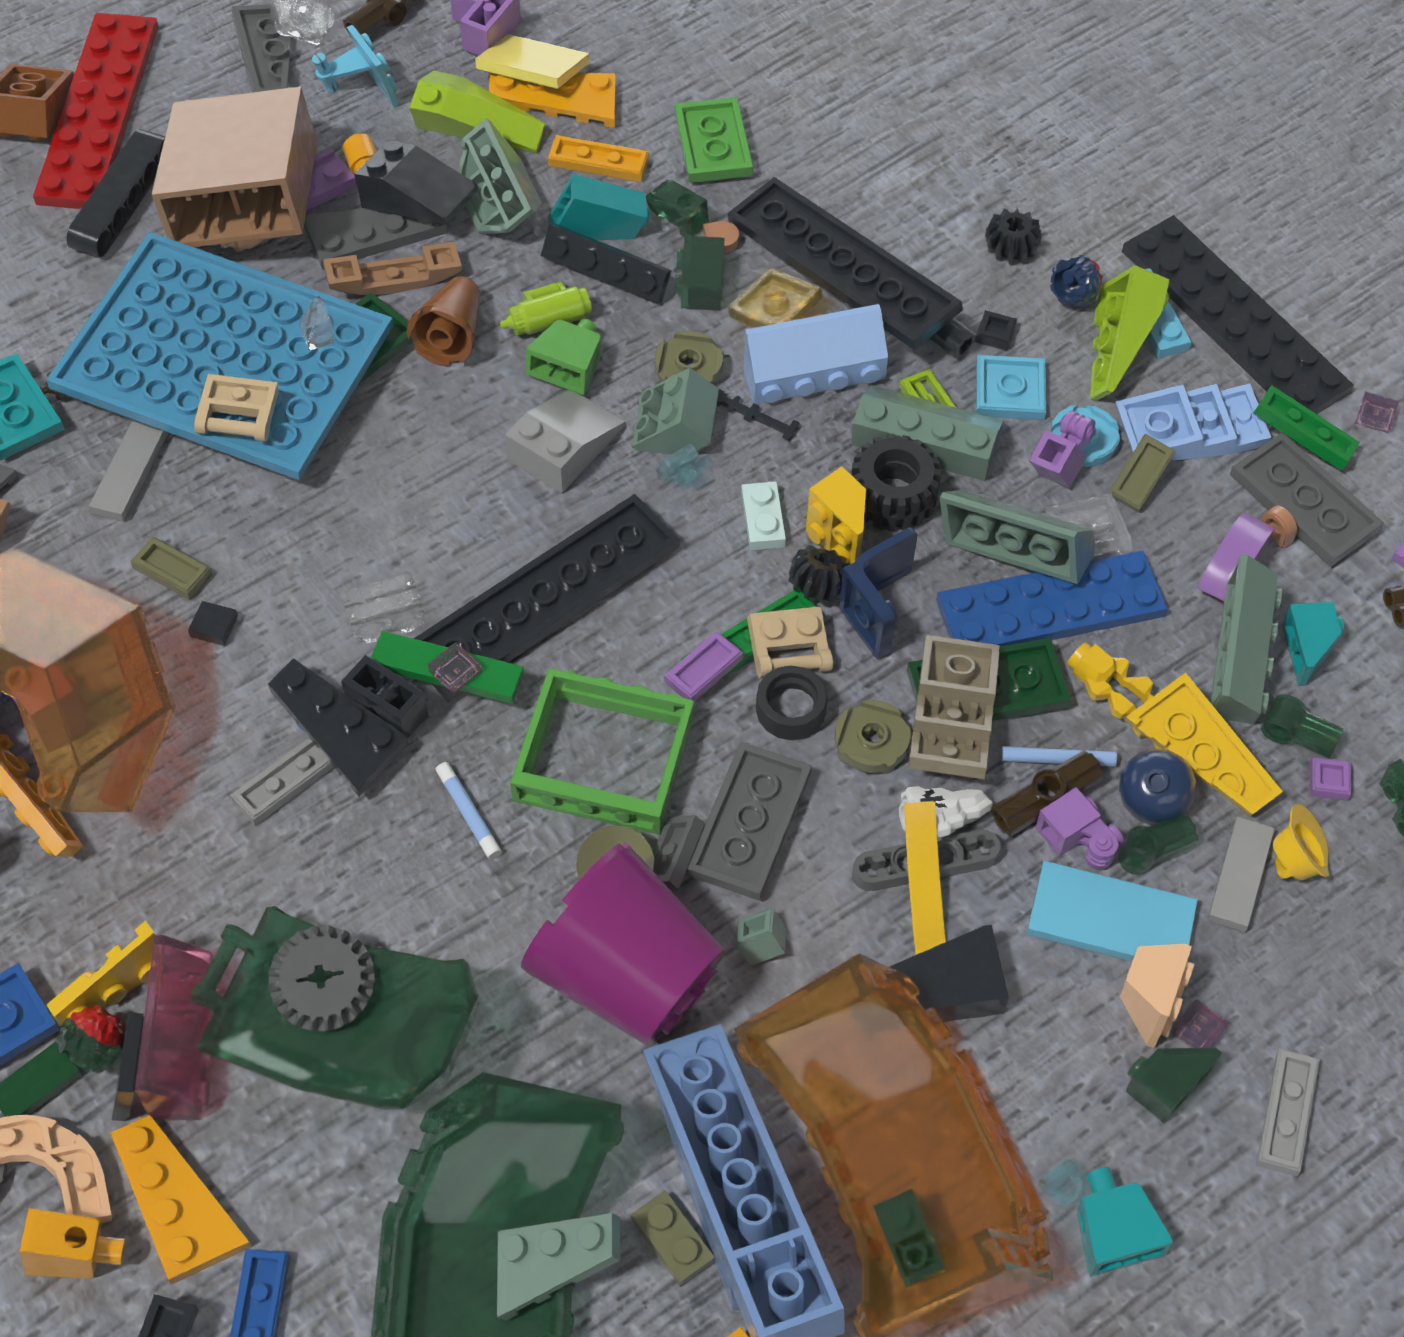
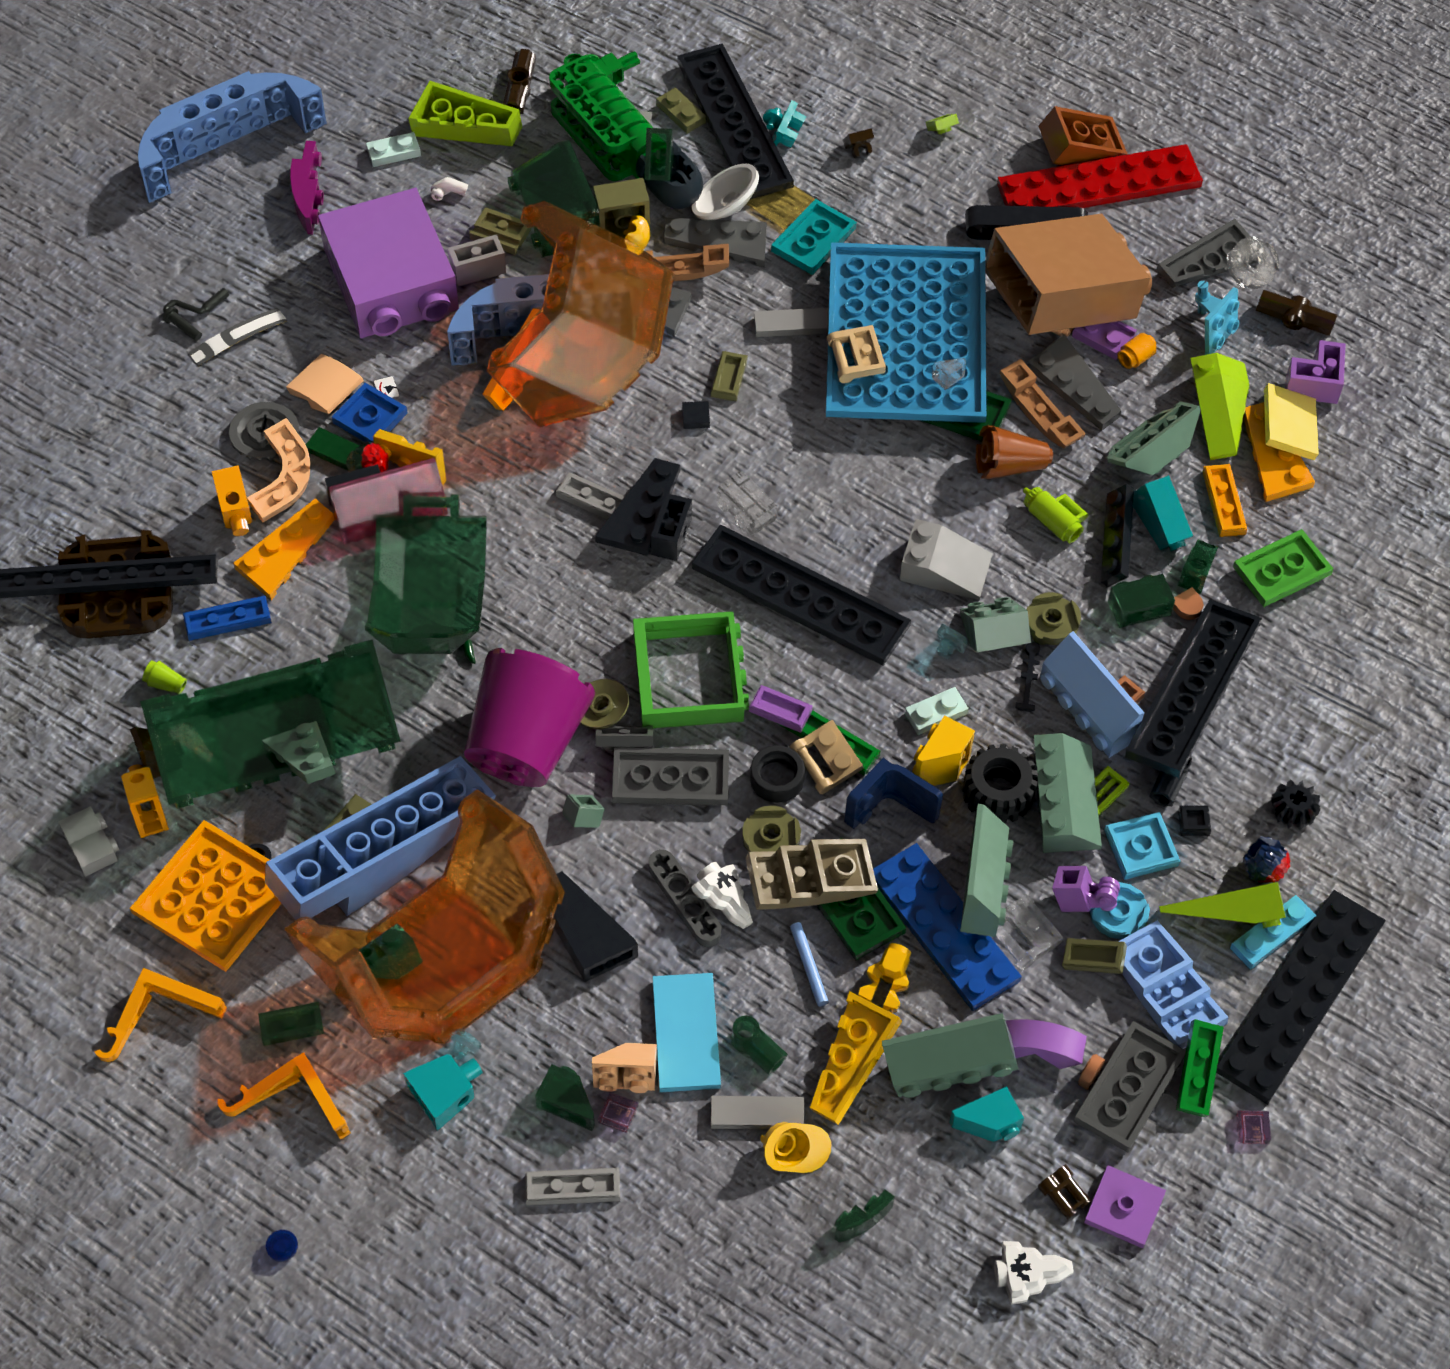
camera: 70 degrees right, 0 degrees up
dark grey gear [268,925,375,1032] -> none
black slope [354,140,478,224] -> none
green tile [371,631,524,704] -> none
tile [428,642,482,694] -> none
light blue bar [436,762,502,860] -> none
bright green torso [526,319,601,395] -> none
clear yellow plate [728,268,823,327] -> none
black gear [788,545,849,603] -> none
yellow sticker [904,801,946,955] -> none
dark brown piece [991,750,1104,836] -> none
medium lavender brick [1035,787,1124,869] -> none
dark blue cylinder [1119,748,1196,826] -> none
clear green piece [1261,694,1344,758] -> none
medium lavender tile [1310,757,1351,801] -> none

